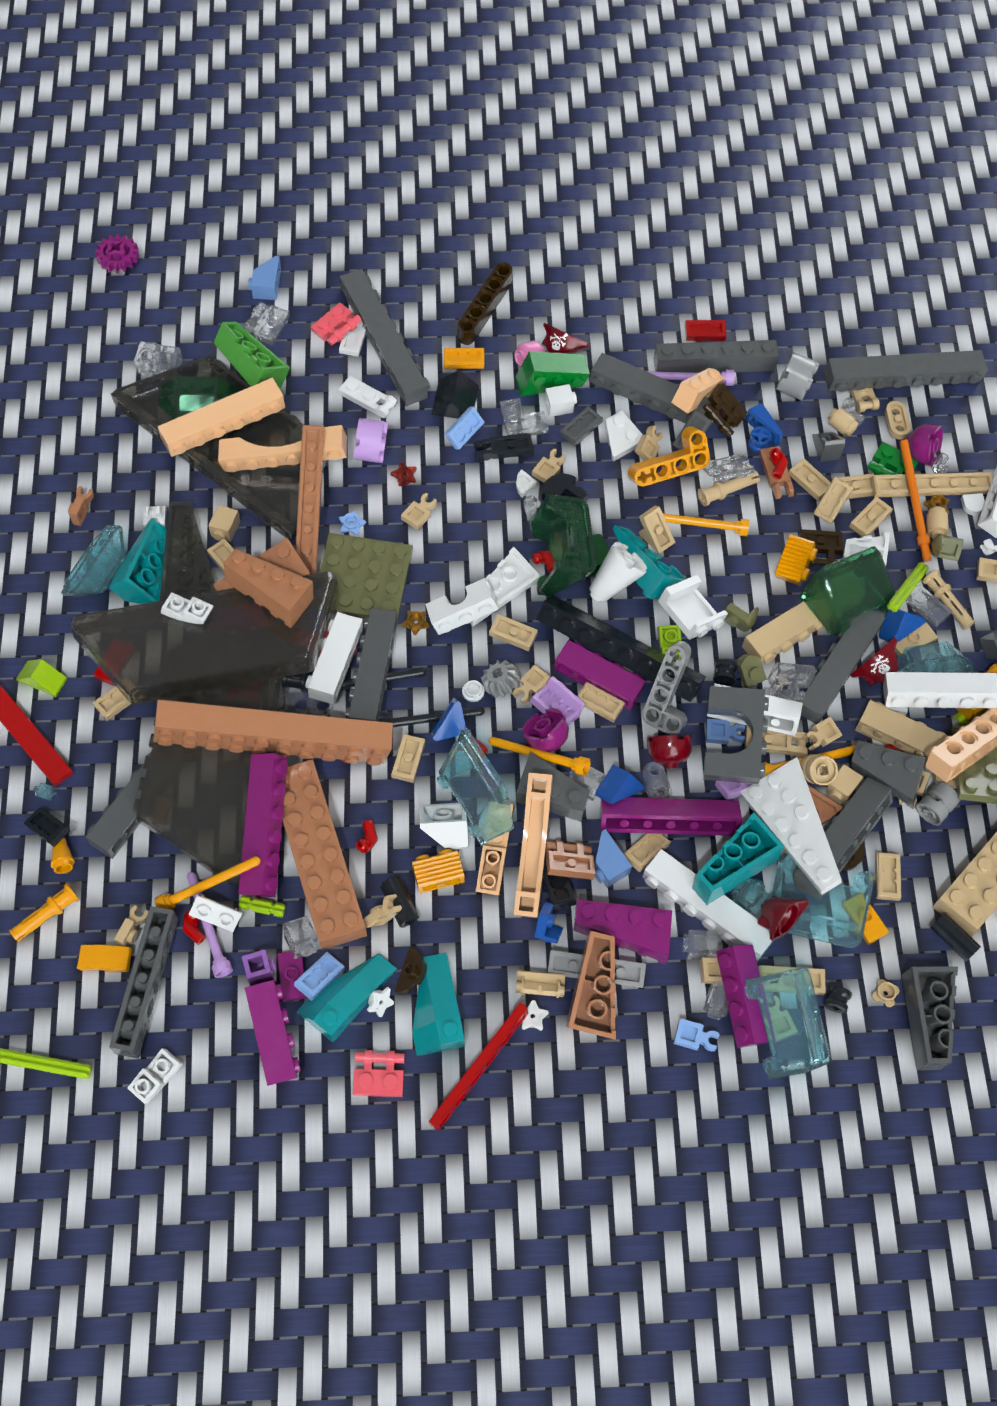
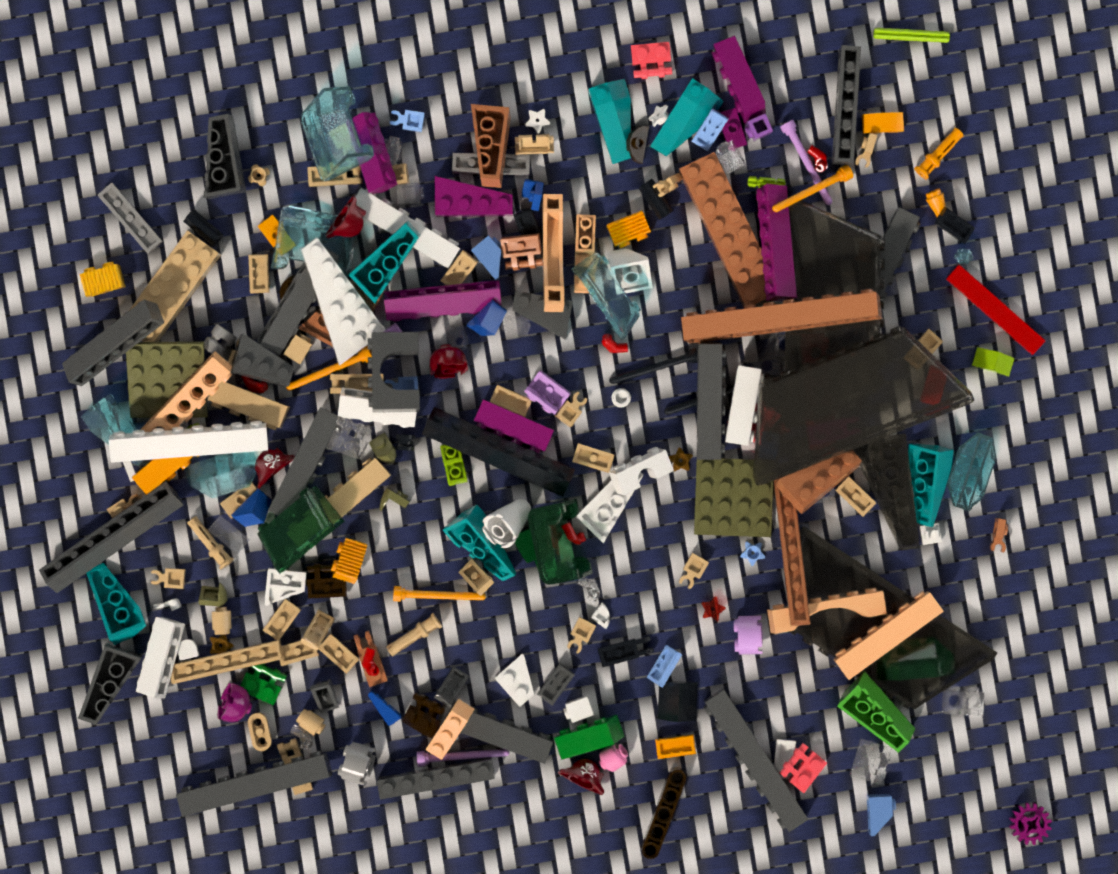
camera: 170 degrees right, 25 degrees up
white slope [127,1048,183,1104] -> none
white slope [161,592,213,624] -> none
white hinge [189,895,242,932] -> none
tan brick [208,505,241,542] -> none
nougat wedge [223,549,314,628] -> none
white plate [338,376,397,418] -> none
red arm [356,820,378,853] -> none
tan plate [391,734,426,783] -> none
red tile [428,1002,528,1131] -> none
slope [430,697,467,741] -> none
light grey gear [481,660,520,698] -> none
light orange piece [488,737,591,776] -> none
clear plate [499,398,549,436] -> none
magenta cylinder [522,709,569,752] -> none
black brick [538,473,588,511] -> none
light orange beam [628,426,710,486] -> none
tan plate [635,425,663,461] -> none
light grey beam [642,641,691,735] -> none
white panel [658,575,728,640] -> none
red tile [685,320,727,341] -> none
clear plate [703,453,754,483] -> none
clear light blue head [732,878,767,913] -> none
blue wheel [748,427,771,453] -> none
tan wheel [800,754,838,785] -> none
tan plate [802,716,842,750] -> none
black wheel [823,985,852,1014] -> none
lime axle [887,562,929,612] -> none
orange bar [899,439,932,562] -> none
clear arm [931,453,949,474] -> none

